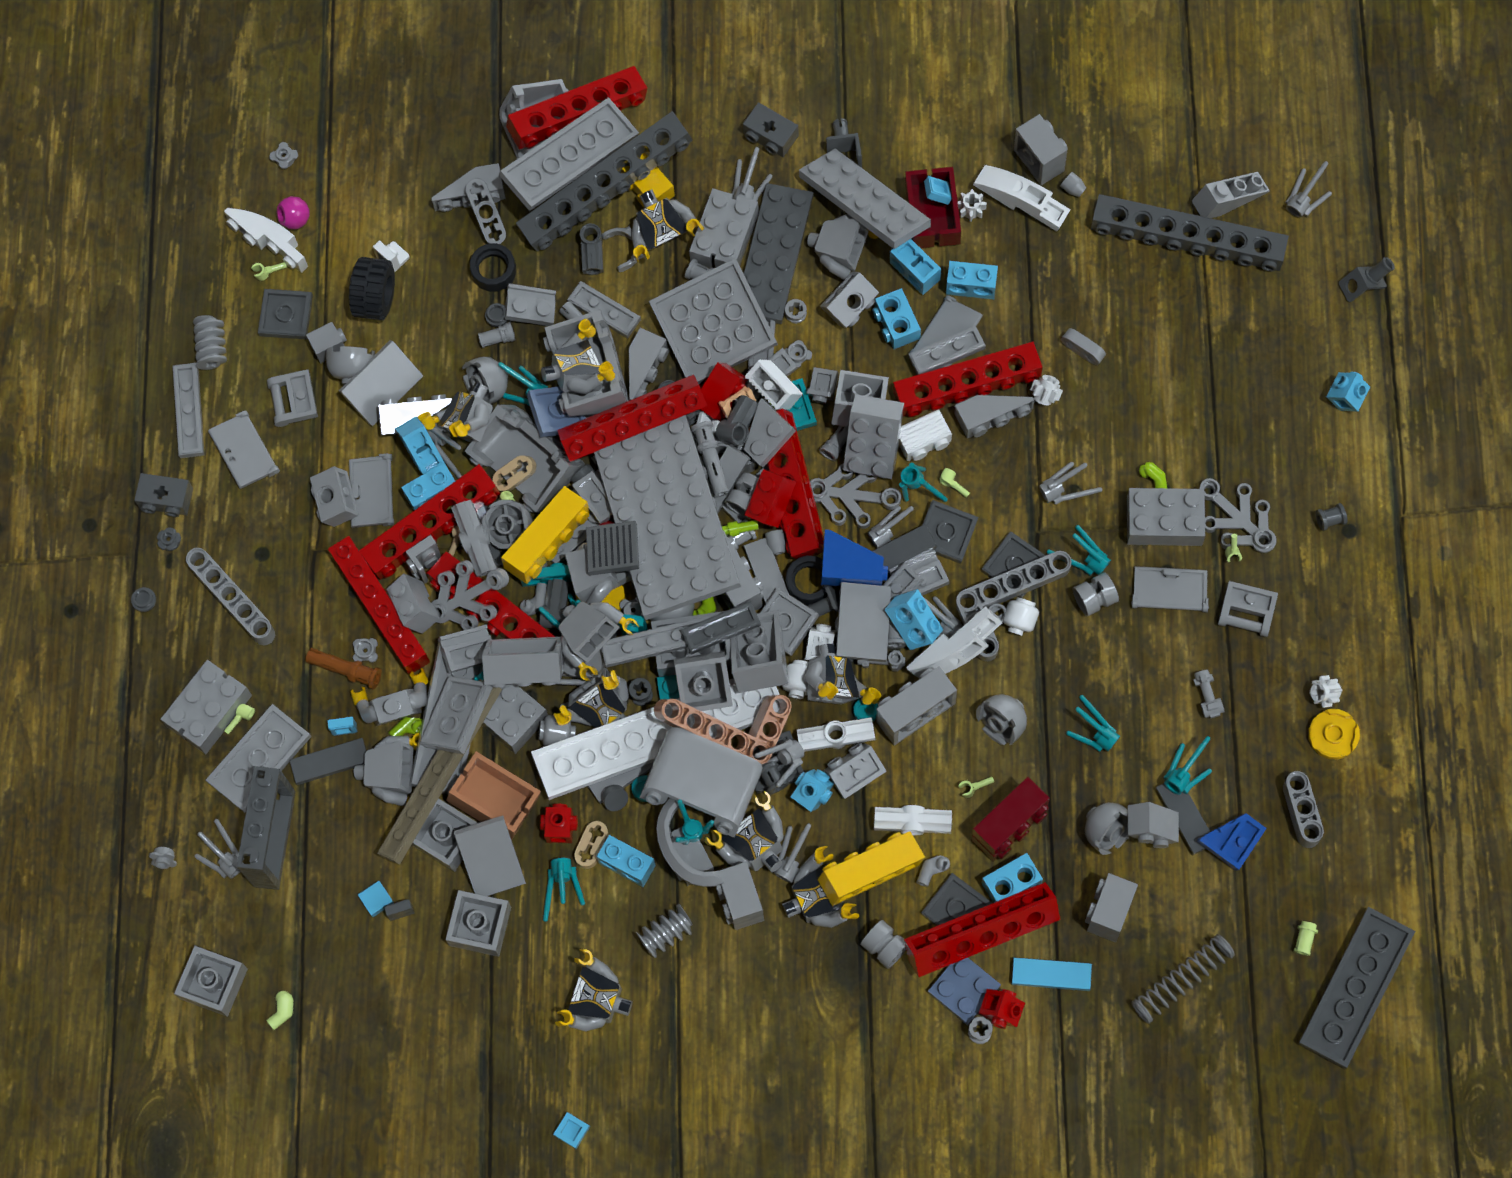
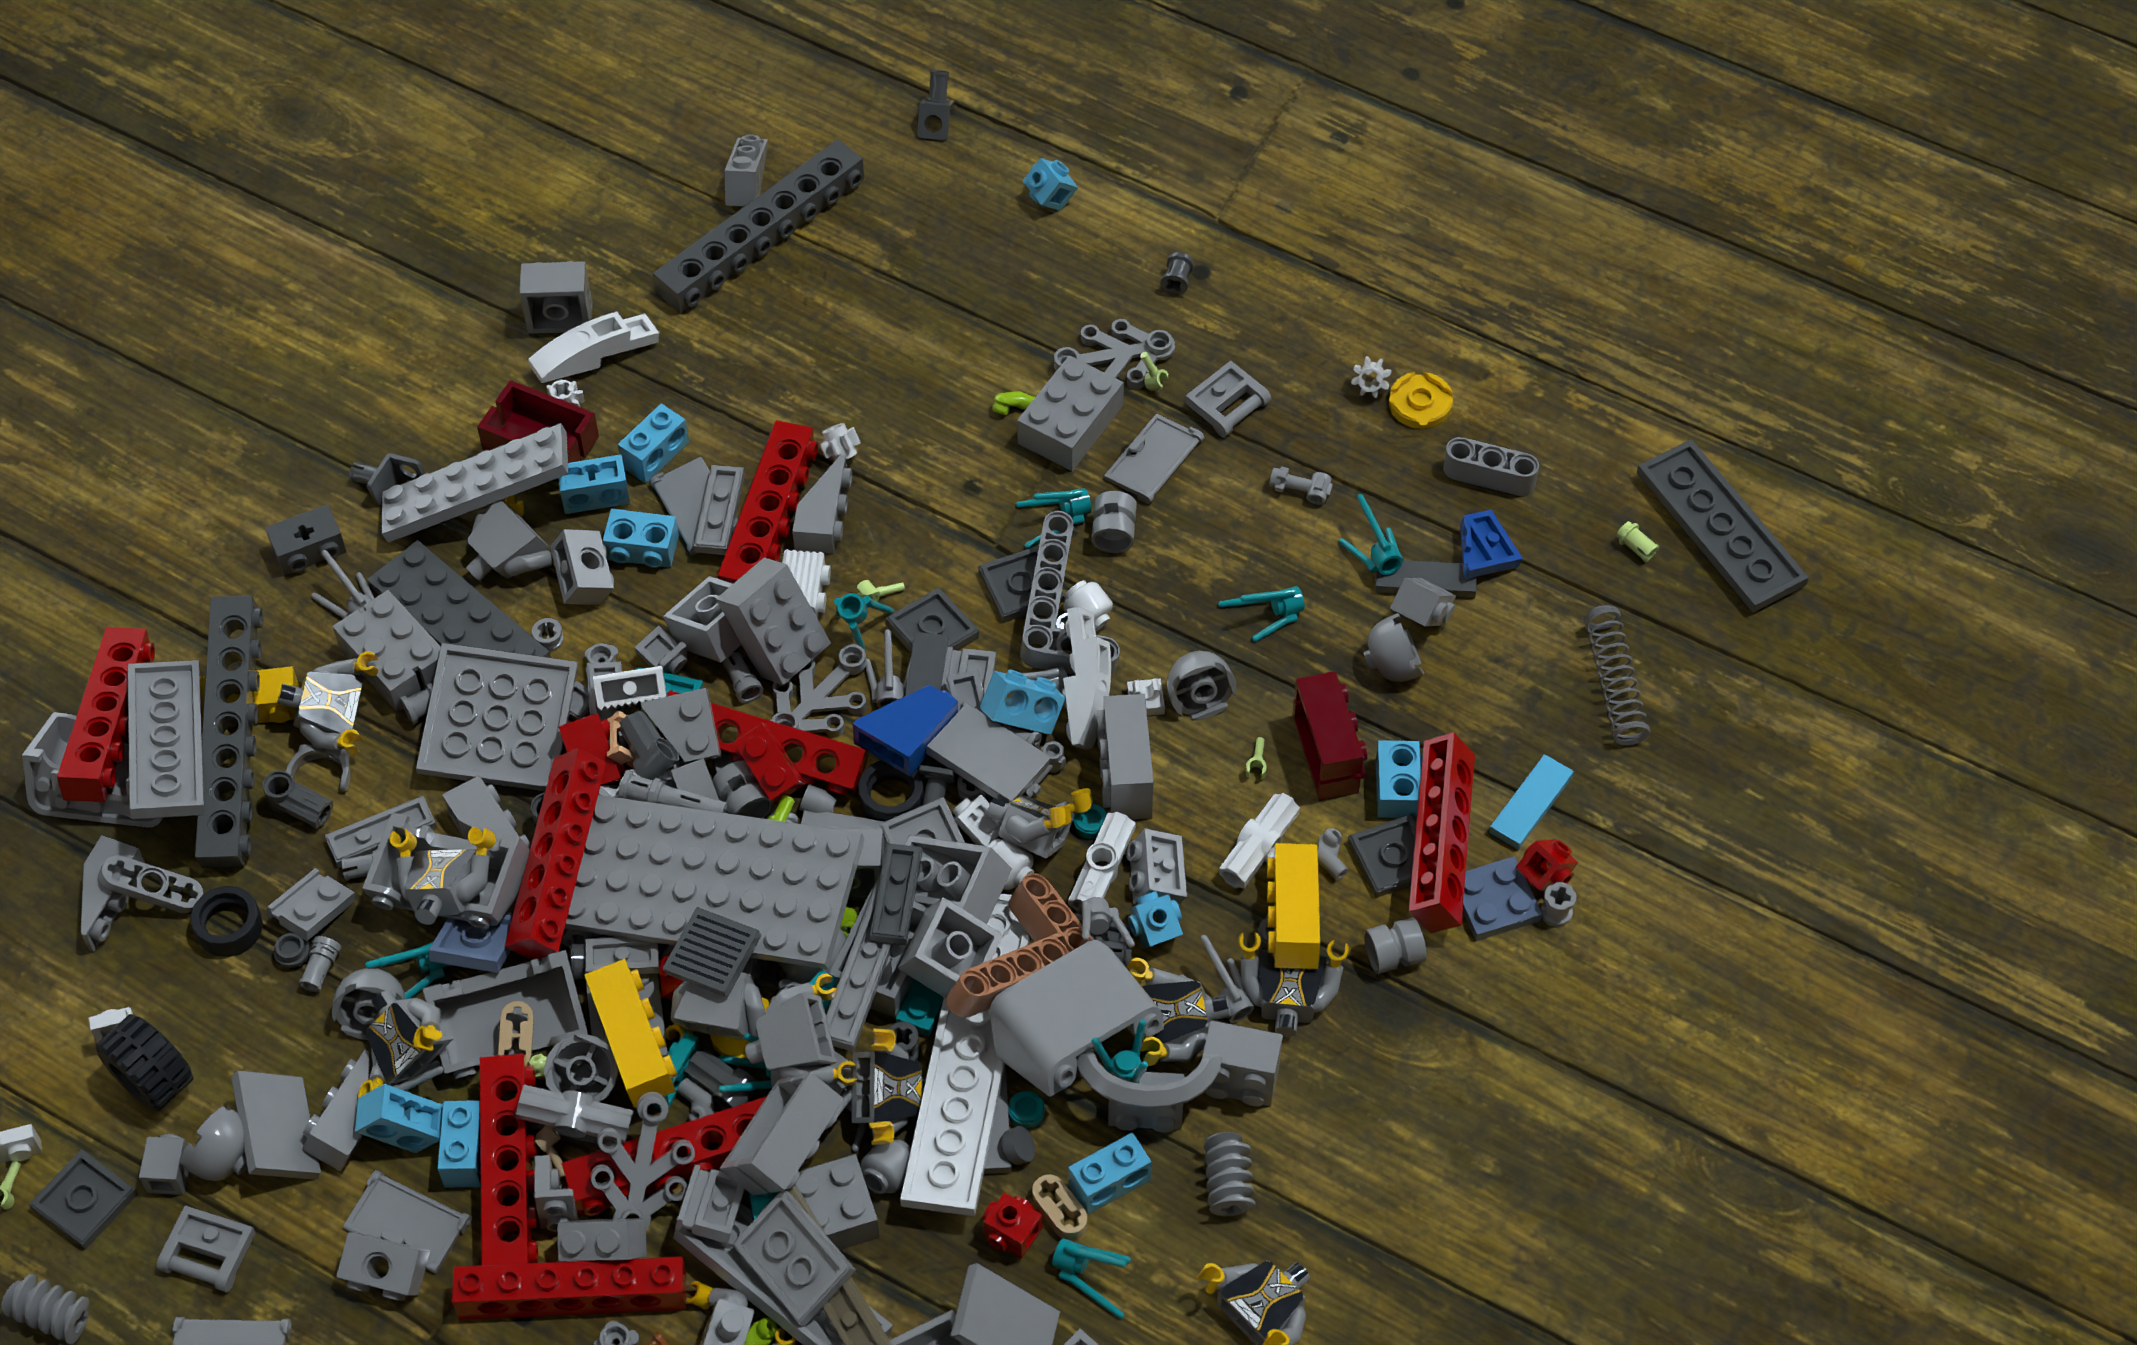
camera: 65 degrees left, 15 degrees down
nougat piece [447,751,541,840] -> none
medium azure tile [924,176,952,205] -> none
light grey plant [1039,462,1102,505] -> none
light grey hose [1060,172,1086,197] -> none
light grey beam [1061,328,1106,365] -> none
light grey brick [1085,873,1138,942] -> none
light grey plant [1285,161,1332,218] -> none
none -> white tile [1127,678,1165,716]

